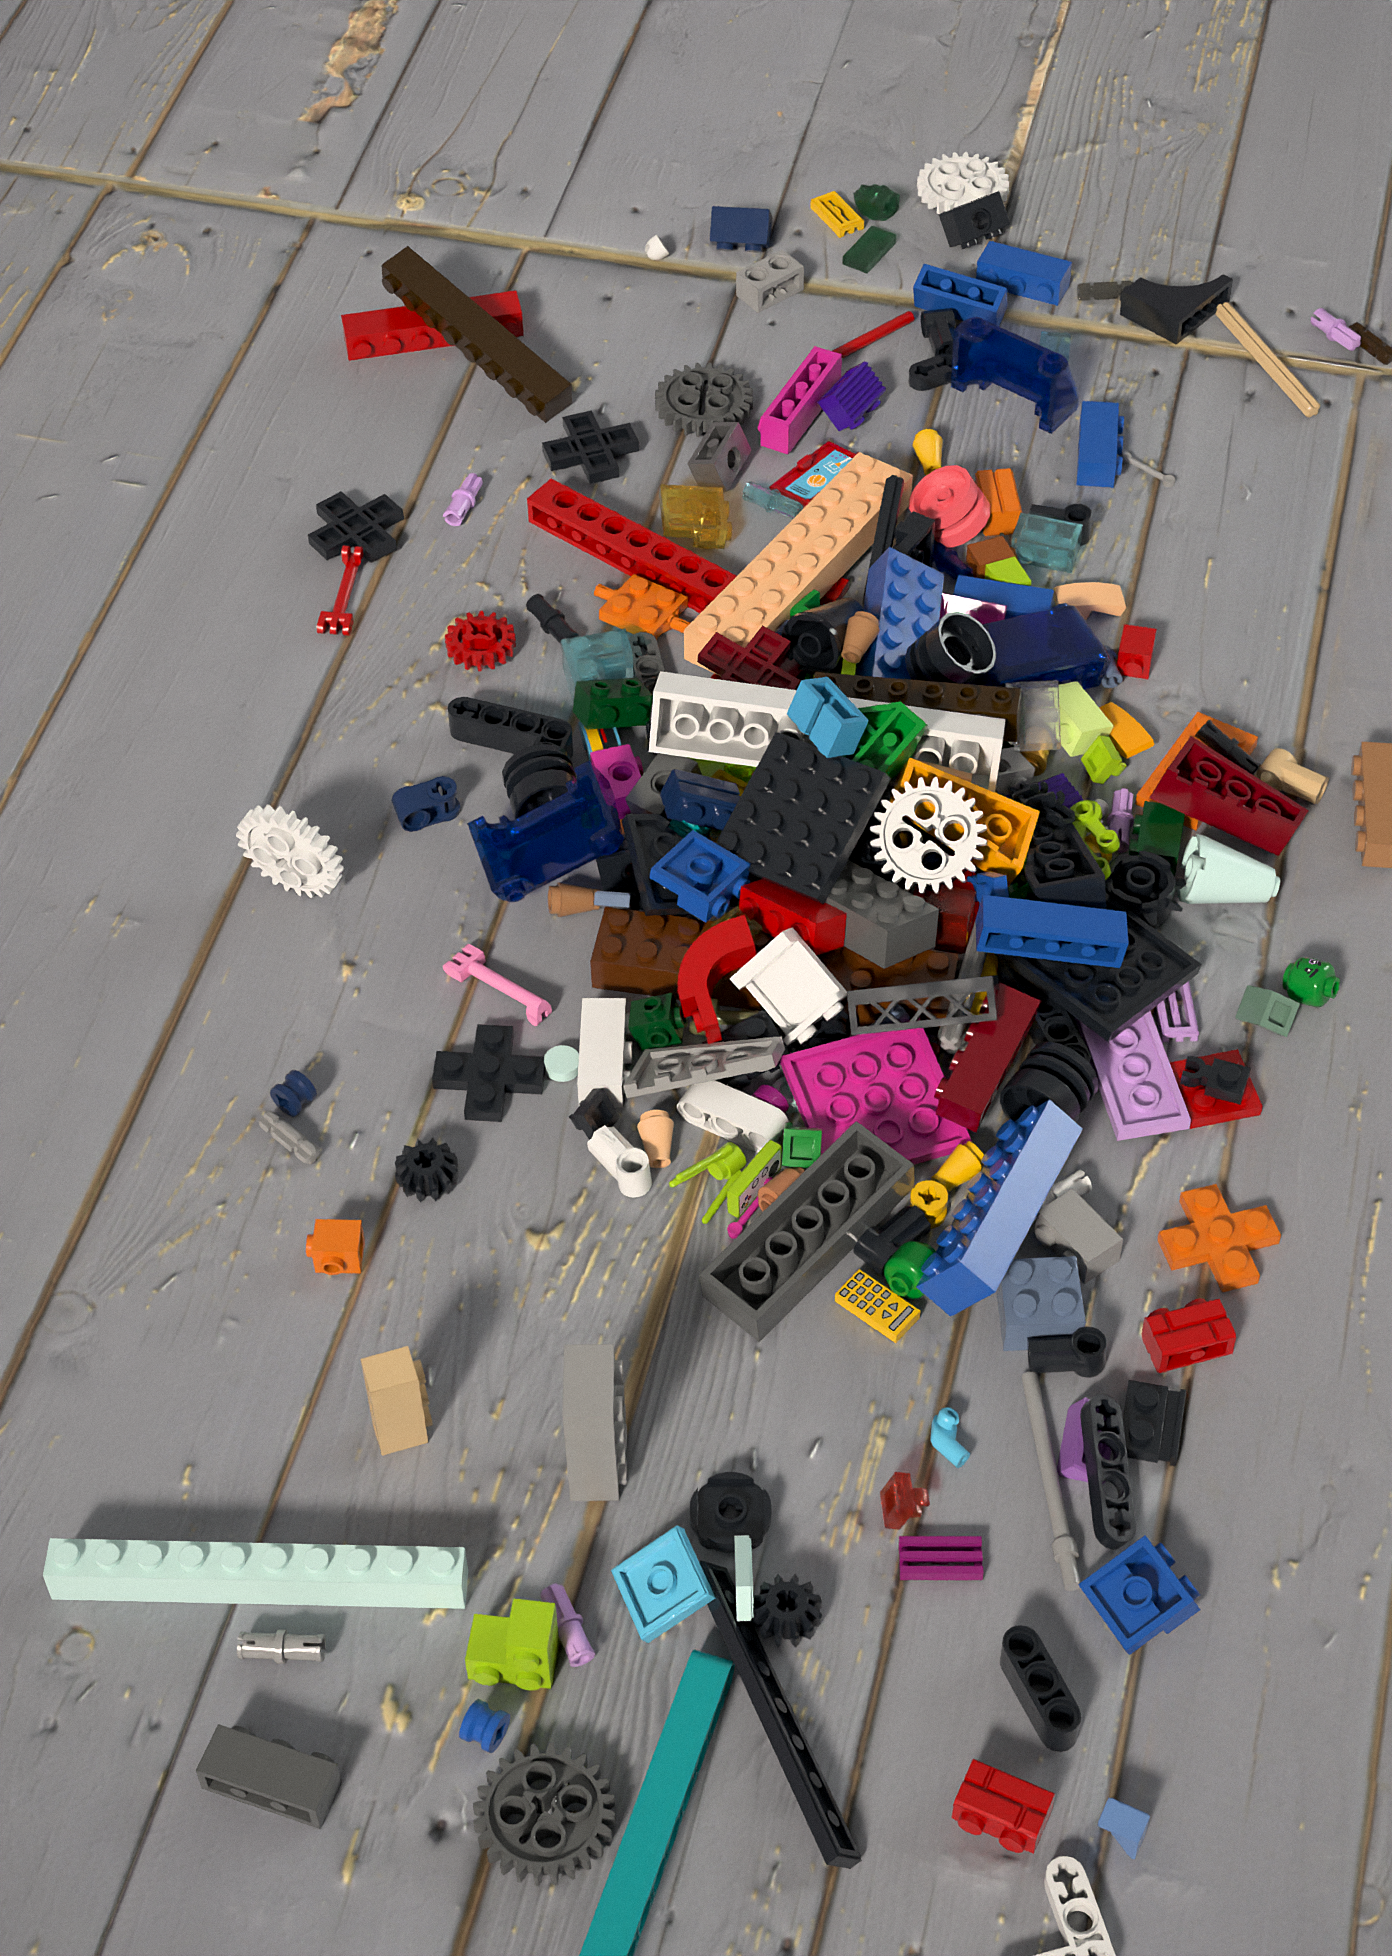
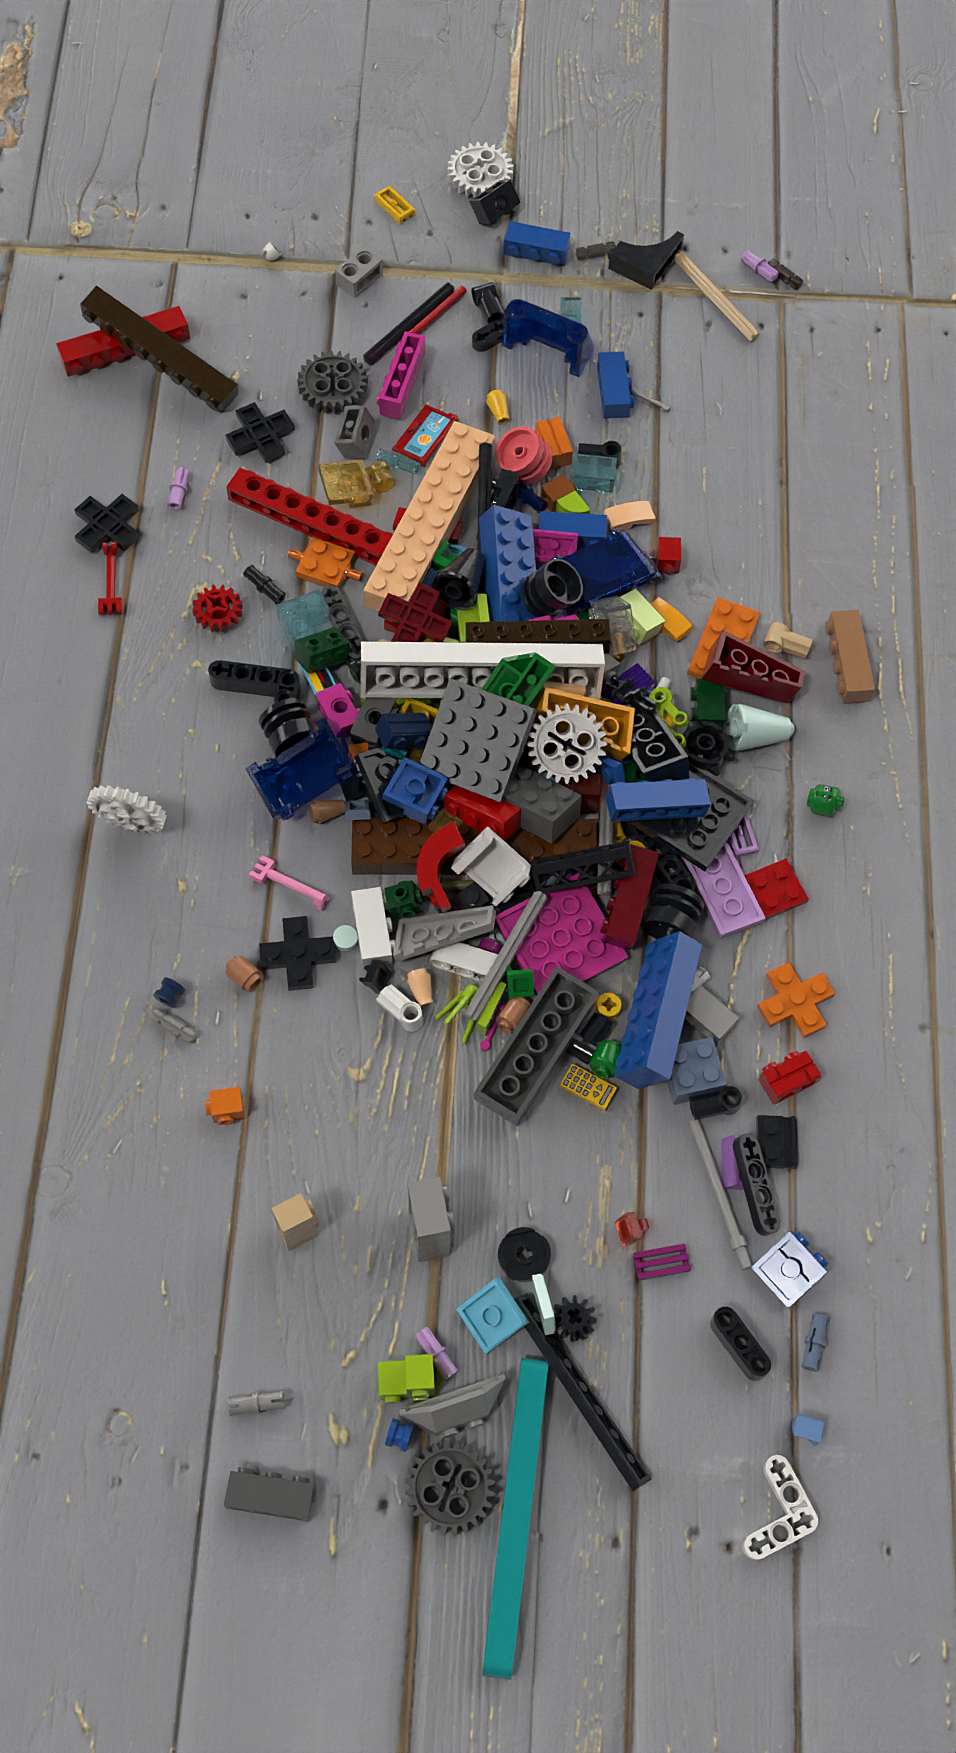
camera: 15 degrees left, 15 degrees up
light aqua brick [43,1538,468,1609] -> none
dark blue piece [391,776,461,832] -> none
black gear [395,1138,459,1203] -> none
dark blue slope [710,206,773,253] -> none
dark azure piece [787,677,869,758] -> none
dark purple brick [817,361,886,431] -> none
medium nougat cone [841,611,880,663] -> none
clear green tile [842,226,896,274] -> none
clear green rock [853,184,900,221] -> none
blue brick [913,264,1008,331] -> none
medium azure arm [930,1407,970,1468] -> none
yellow cone [931,1141,984,1192] -> none
red brick [952,1759,1055,1854] -> none
lime tile [1081,735,1127,784] -> none
lavender axle [1107,788,1134,853] -> none
black plate [1180,1056,1251,1105] -> none
black pin [1195,720,1261,775] -> none
sand green panel [1235,985,1300,1037] -> none
none -> nougat brick [225,956,263,992]
none -> black axle [363,282,455,365]
none -> clear yellow wheel [367,461,396,493]
none -> light grey wedge [399,1373,506,1439]
none -> light grey axle [465,891,547,1021]
none -> sand blue pin [801,1313,830,1372]

